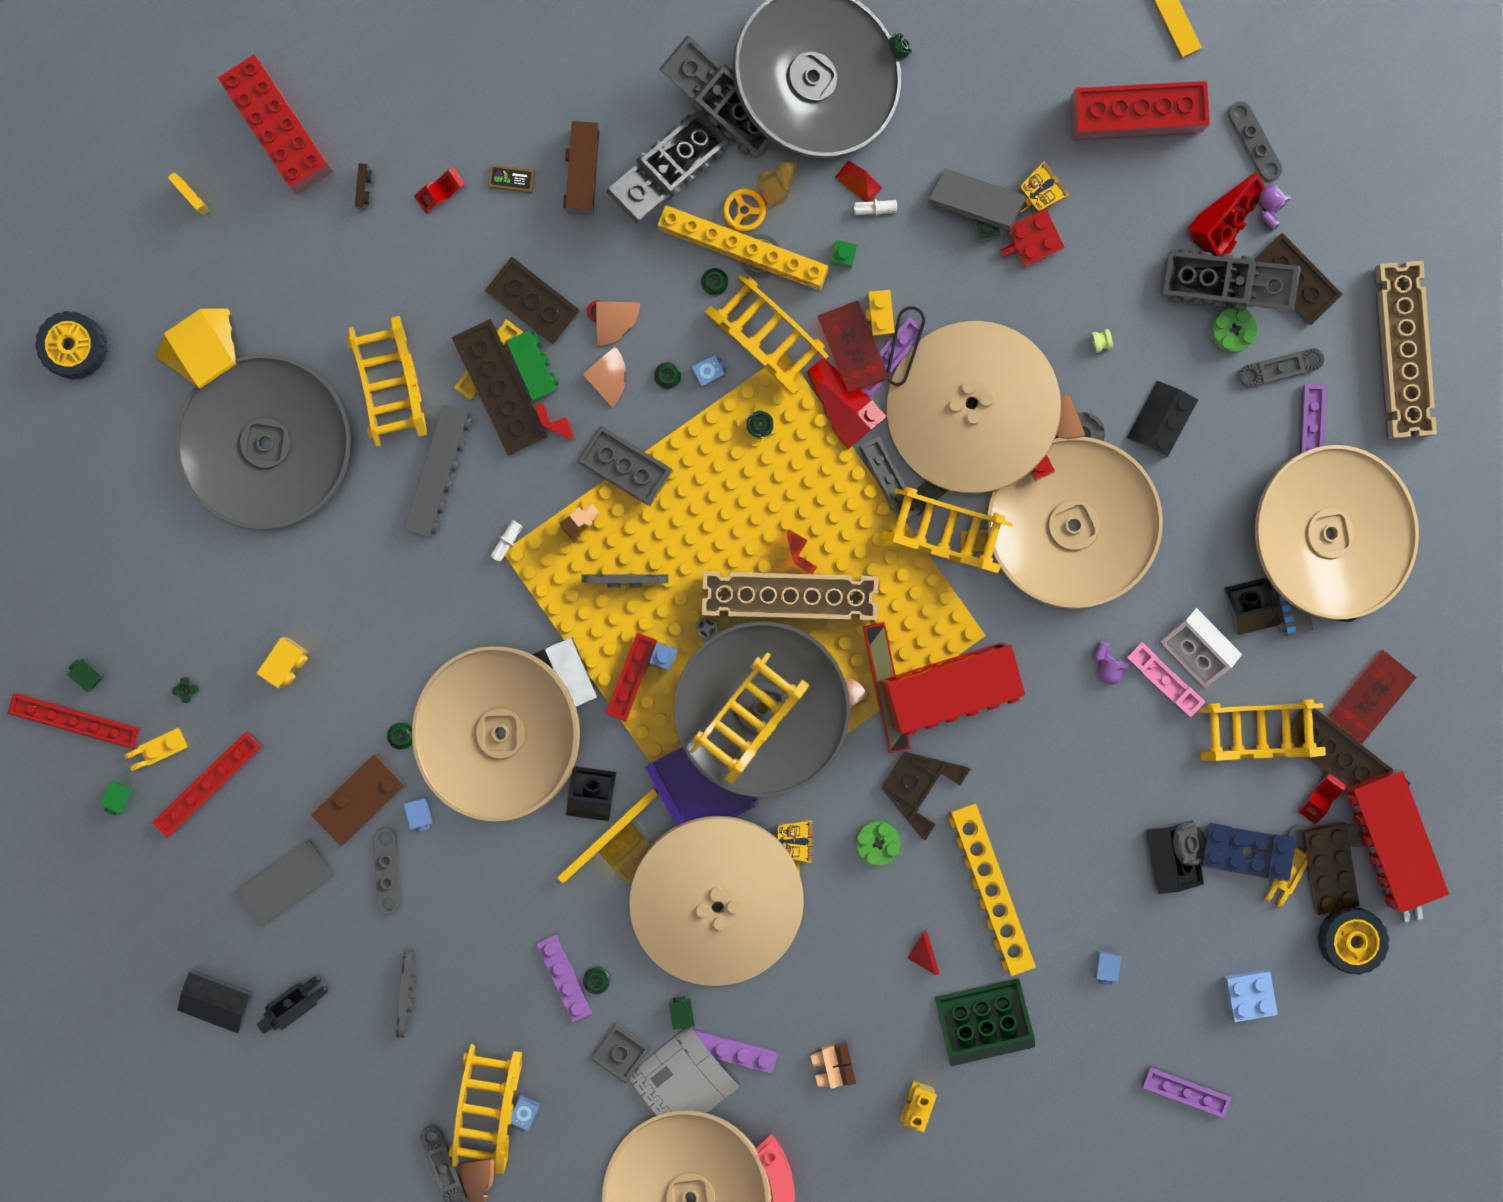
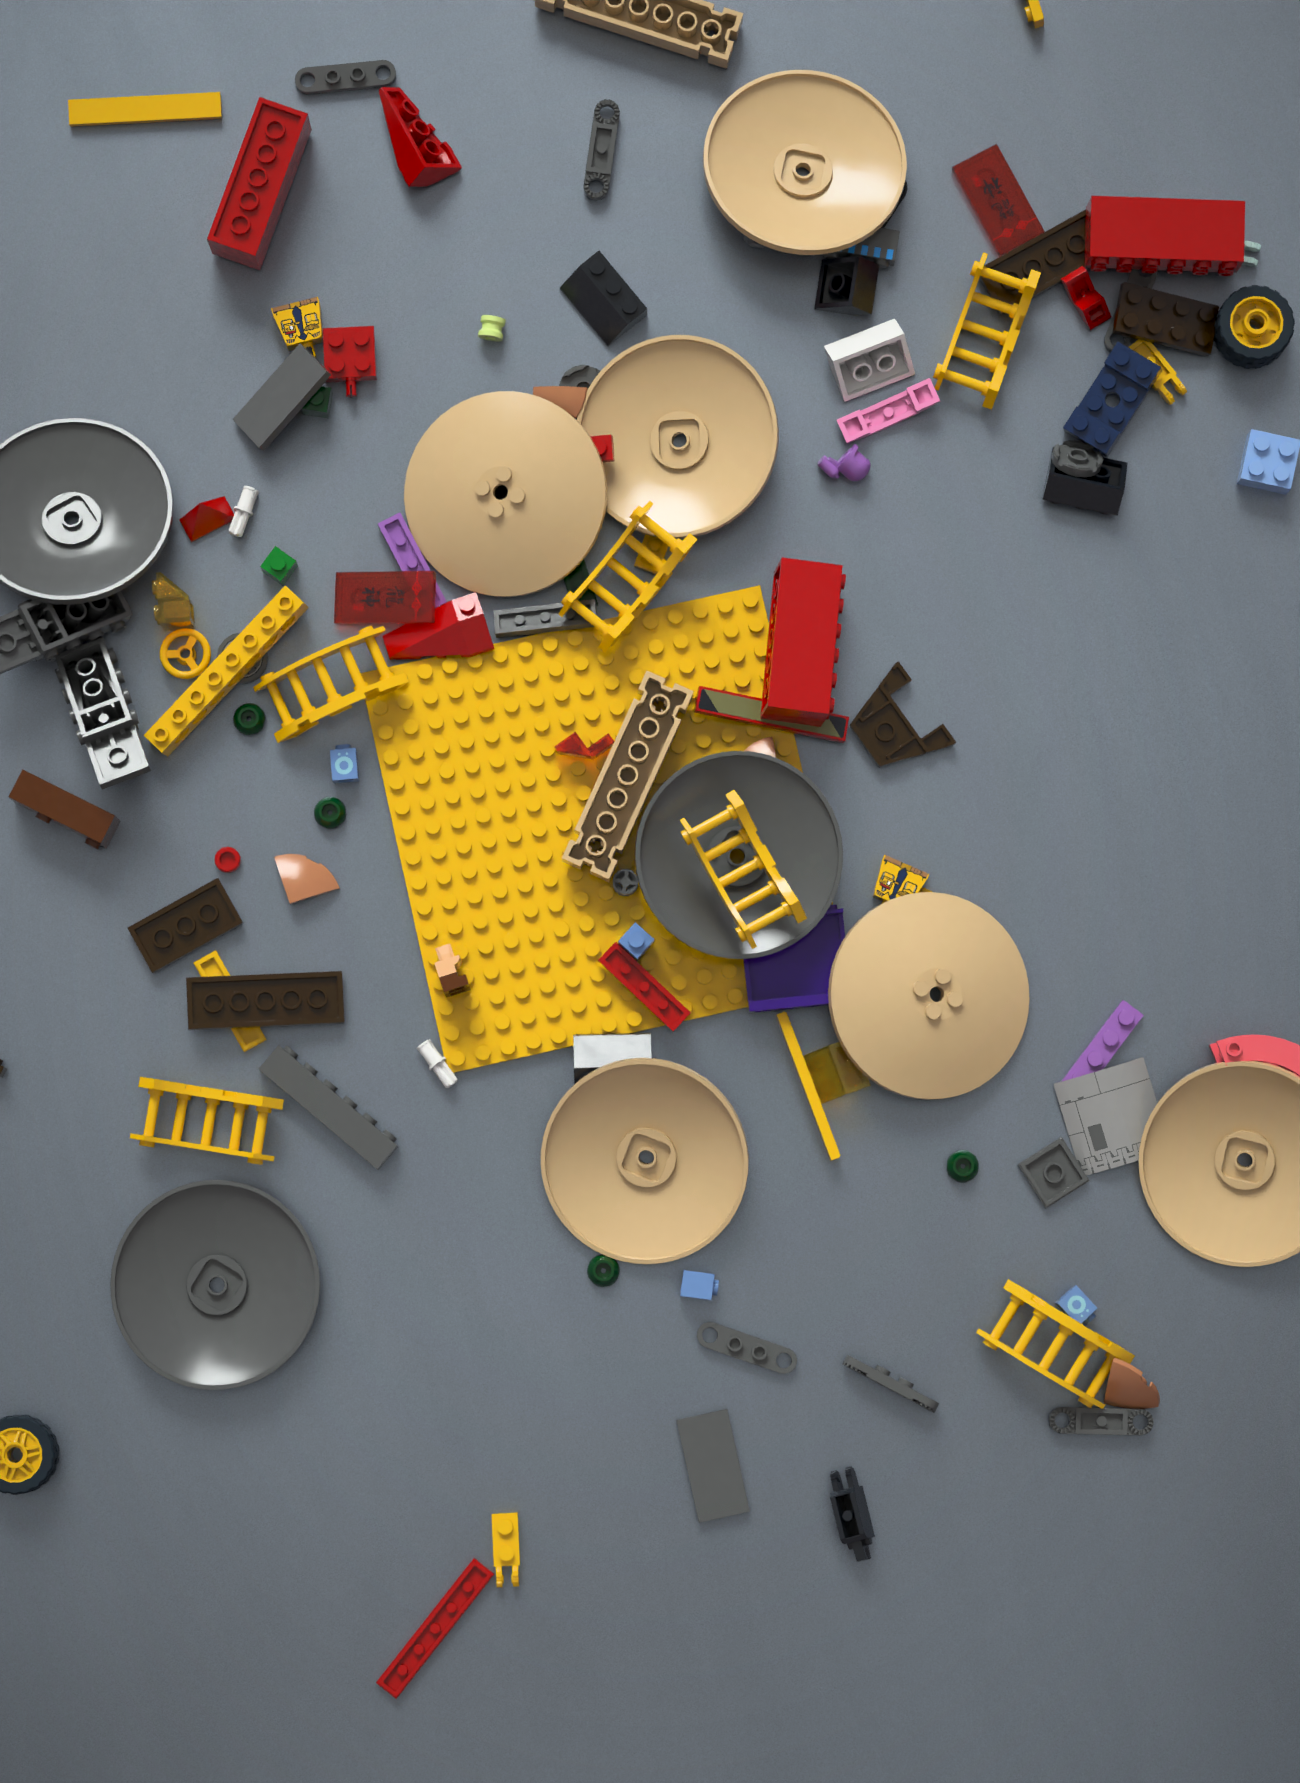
camera: 70 degrees left, 5 degrees down
dark green brick [67,658,105,692] -> none
green brick [100,780,134,816] -> none
red plate [152,732,262,838] -> none
yellow wedge [156,309,236,389] -> none
dark green plate [172,677,198,703] -> none
black slope [177,969,254,1033] -> none
yellow brick [257,637,308,688] -> none
reddish brown brick [311,753,407,846] -> none
red slope [414,167,466,214] -> none
tile [489,165,535,193] -> none
green brick [506,330,559,400] -> none
red slope [535,402,575,440] -> none
medium lavender plate [536,934,592,1023] -> none
black slope [566,766,616,821] -> none
dark grey tile [577,426,673,507] -> none
dark grey plate [581,574,669,588] -> none
nougat brick [596,302,640,347] -> none
dark green brick [669,995,695,1030] -> none
dark green plate [747,410,773,438] -> none
light nougat hips [811,1041,856,1089] -> none
bright green brick [856,820,900,865] -> none
yellow brick [865,290,895,337] -> none
black piece [886,306,925,386] -> none
dark green plate [889,33,912,59] -> none
yellow hips [899,1080,937,1132] -> none
red slope [907,930,939,975] -> none
dark green slope [935,979,1035,1067] -> none
yellow brick [948,802,1036,976] -> none
medium blue brick [1094,951,1122,985] -> none
dark grey wedge [1162,249,1301,311] -> none
bright green brick [1210,308,1257,353] -> none
dark brown plate [1254,233,1343,325] -> none
medium lavender piece [1259,185,1291,230] -> none
medium lavender plate [1300,384,1327,453] -> none

